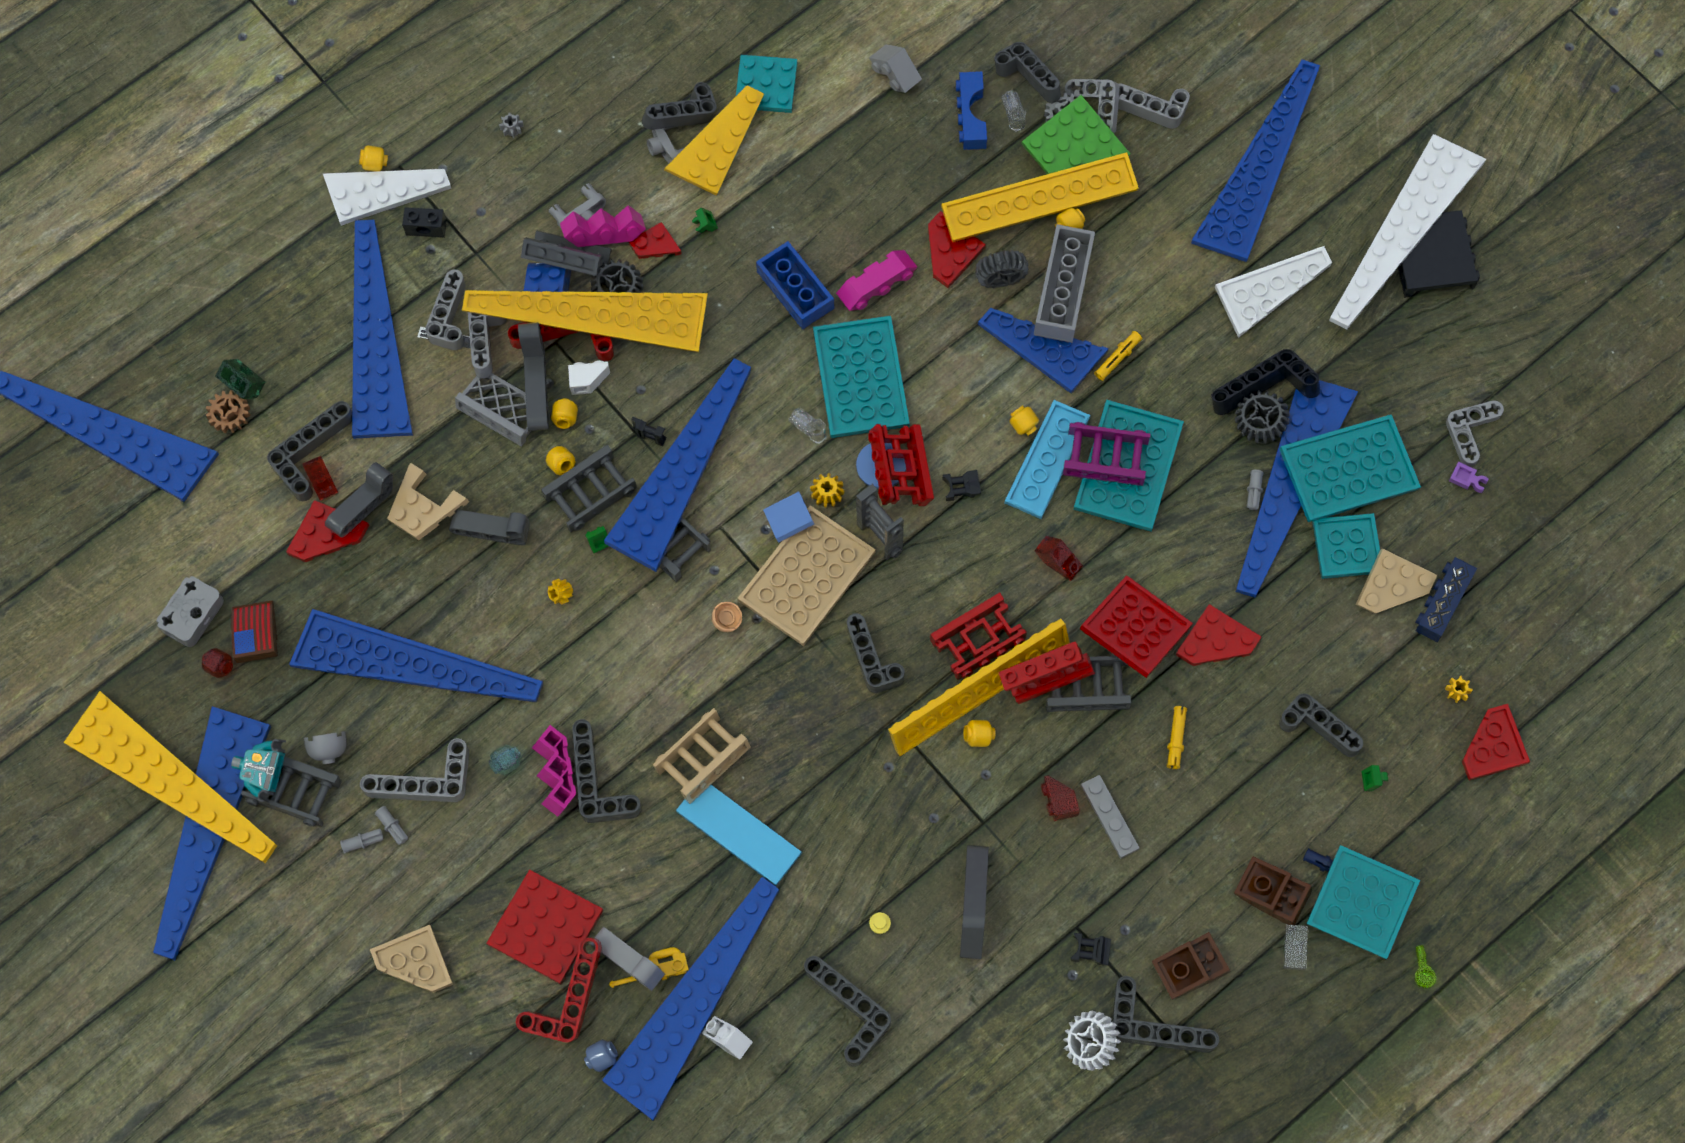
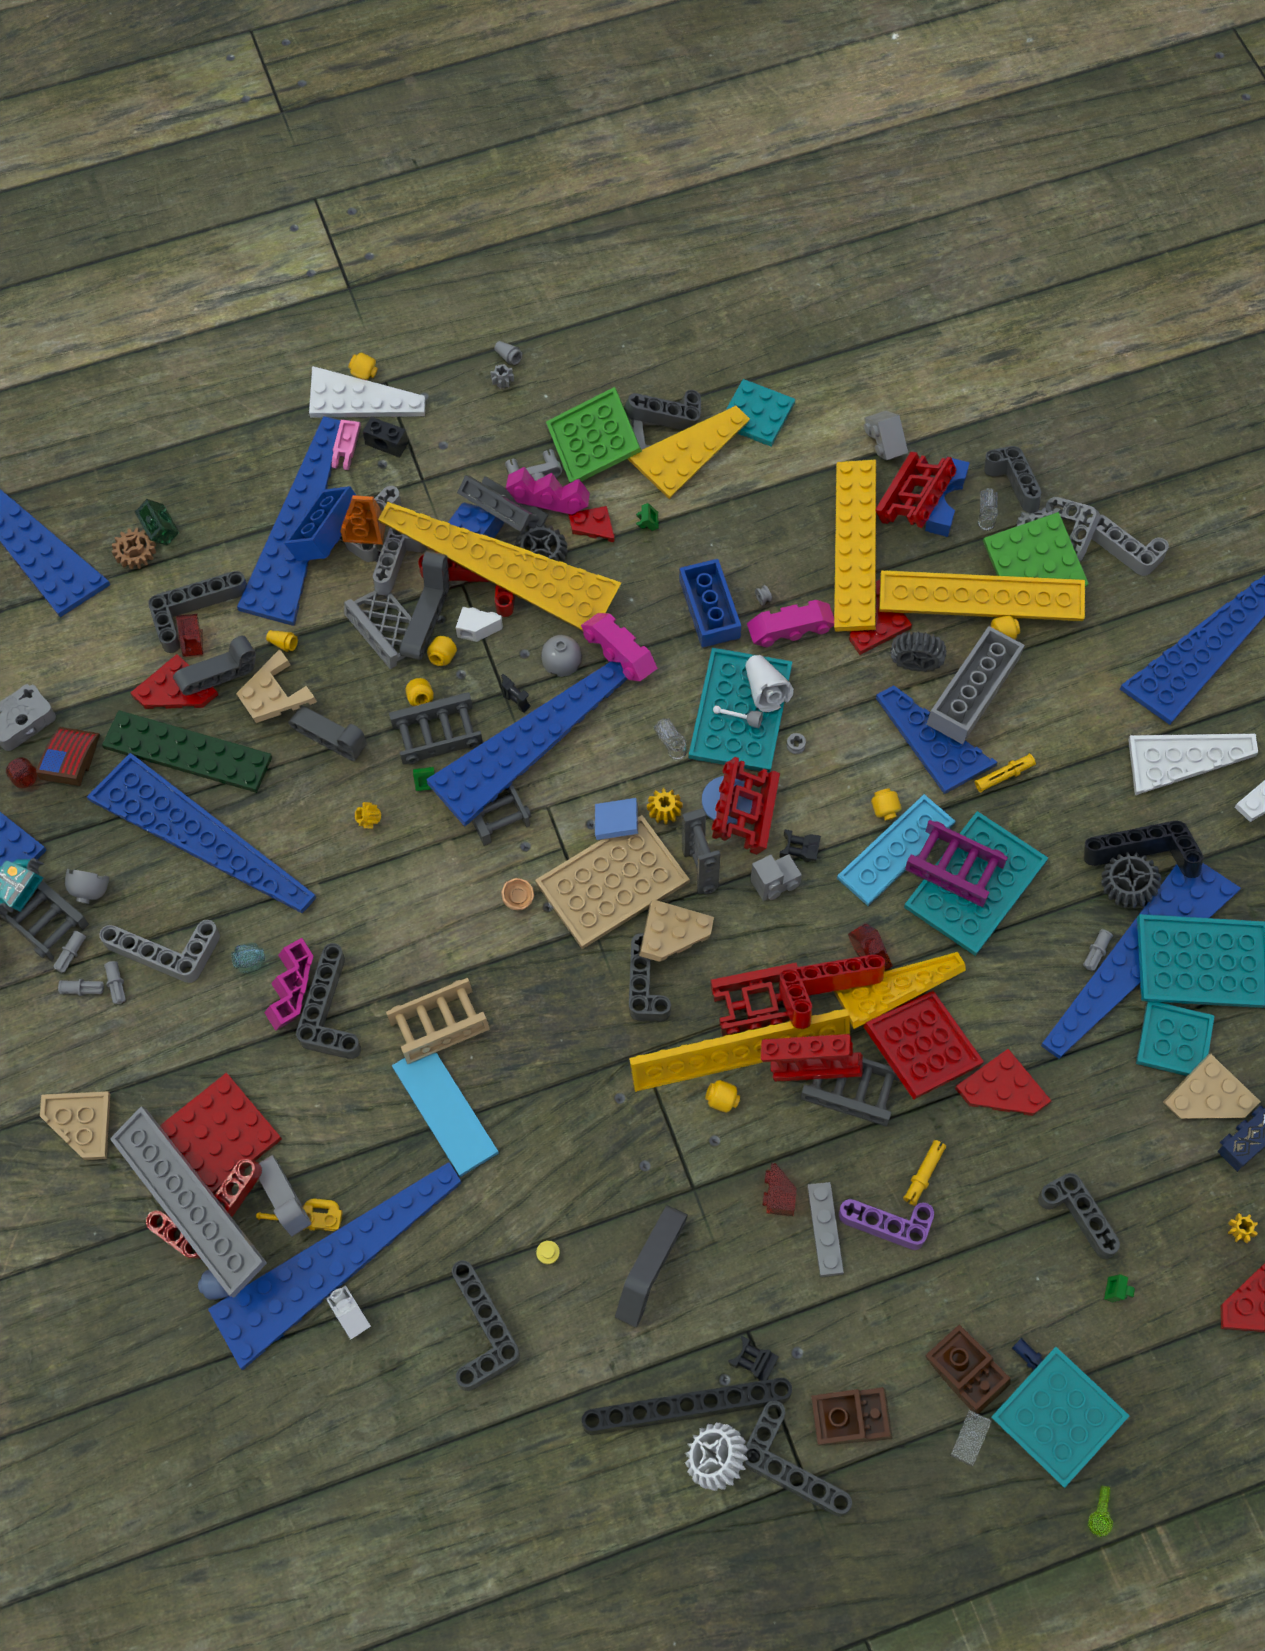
camera: 20 degrees right, 5 degrees down
none -> light grey axle [53,930,86,973]
none -> dark green plate [102,710,272,793]
none -> light grey plate [110,1106,267,1297]
none -> yellow cone [266,630,298,652]
none -> blue brick [284,486,357,561]
none -> bright pink hinge [331,420,361,470]
none -> orange wedge [341,495,386,545]
none -> light grey cone [494,341,522,365]
none -> light grey cylinder [541,635,582,677]
none -> bright green plate [546,387,642,483]
none -> dark pink brick [581,613,658,681]
none -> black beam [582,1378,792,1435]
none -> tan plate [639,899,714,962]
none -> hinge [713,706,763,728]
none -> white cone [745,655,794,712]
none -> light grey brick [751,854,802,902]
none -> light grey bush [755,585,772,606]
none -> red beam [779,954,885,1029]
none -> light grey bush [787,733,806,754]
none -> yellow plate [834,460,876,632]
none -> yellow wing [834,952,966,1029]
none -> medium lavender beam [838,1199,934,1250]
none -> red fence [875,452,956,528]

